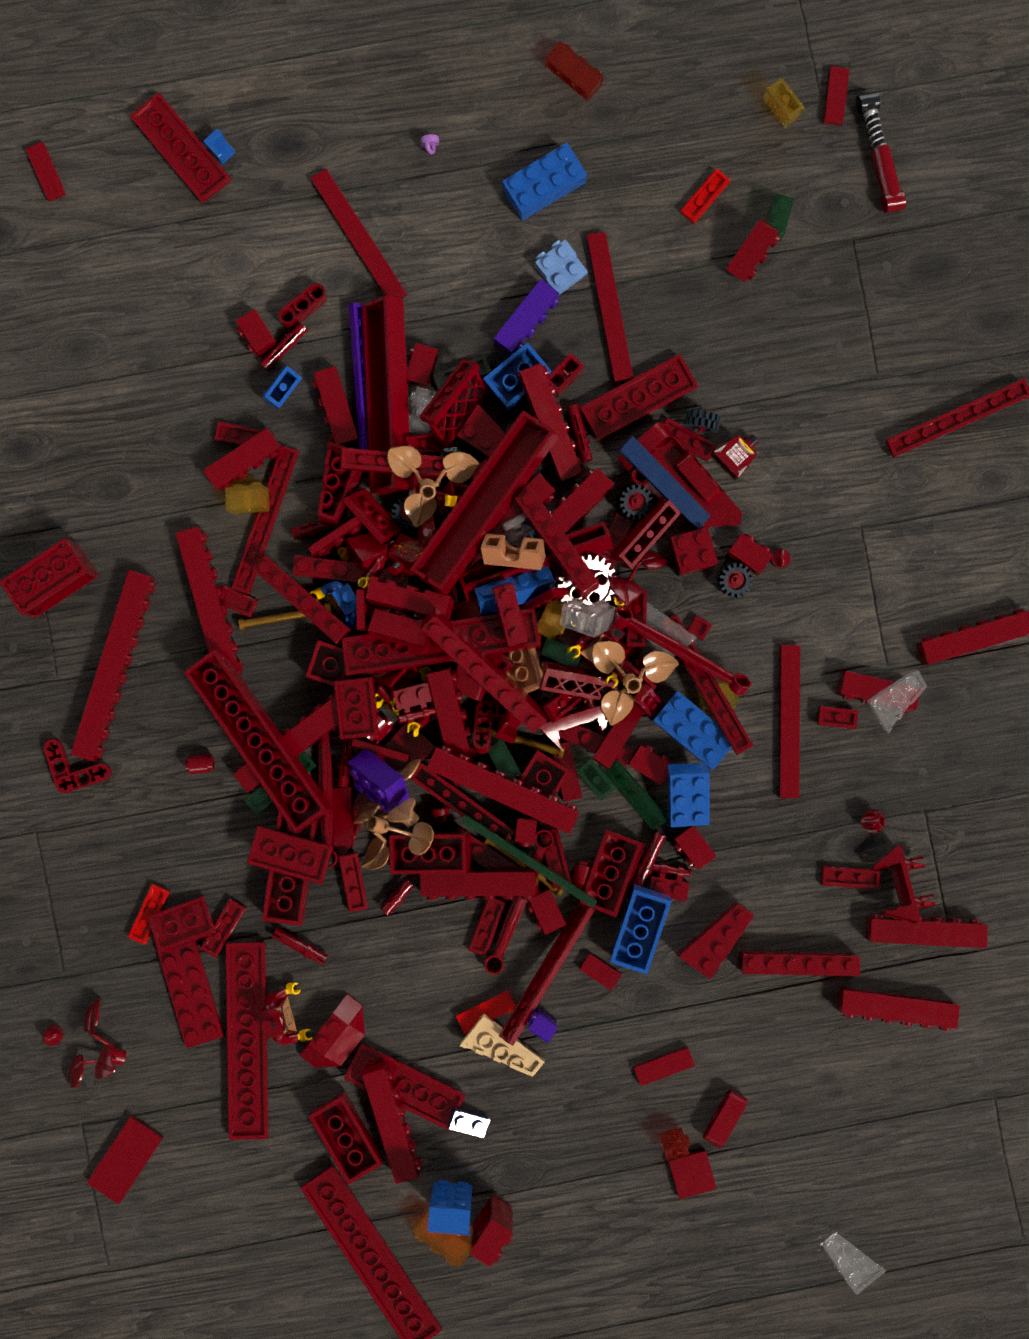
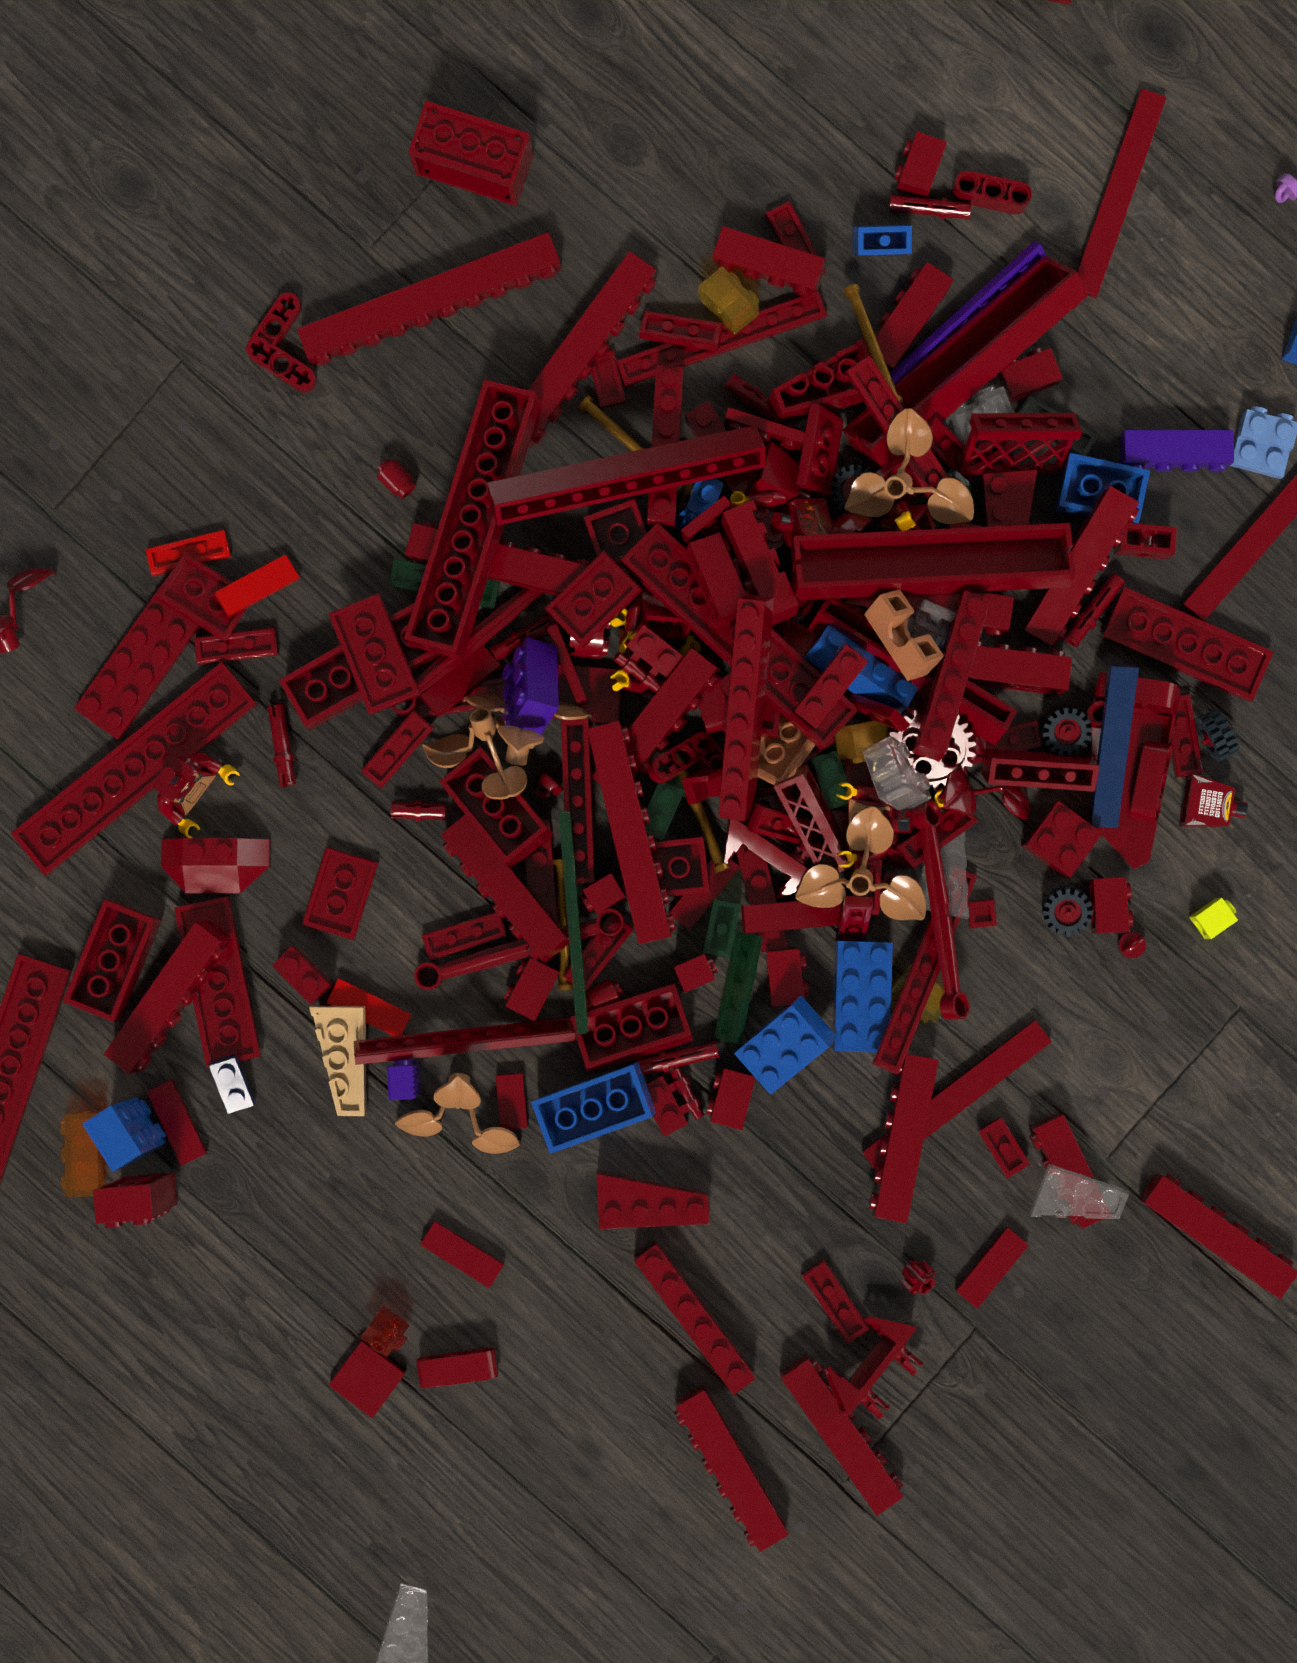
camera: 60 degrees right, 0 degrees up
none -> dark red tile [147,1079,207,1166]
none -> red tile [214,554,300,618]
none -> dark red brick [272,946,334,1005]
none -> dark red tile [302,847,379,940]
none -> medium nougat plant [395,1073,521,1154]
none -> dark red brick [487,425,765,526]
none -> dark red tile [638,310,723,351]
none -> dark red brick [673,954,718,993]
none -> pearl gold bar [843,284,903,404]
none -> dark red brick [869,1053,939,1224]
none -> dark red tile [955,1226,1029,1309]
none -> neon yellow brick [1189,898,1238,939]

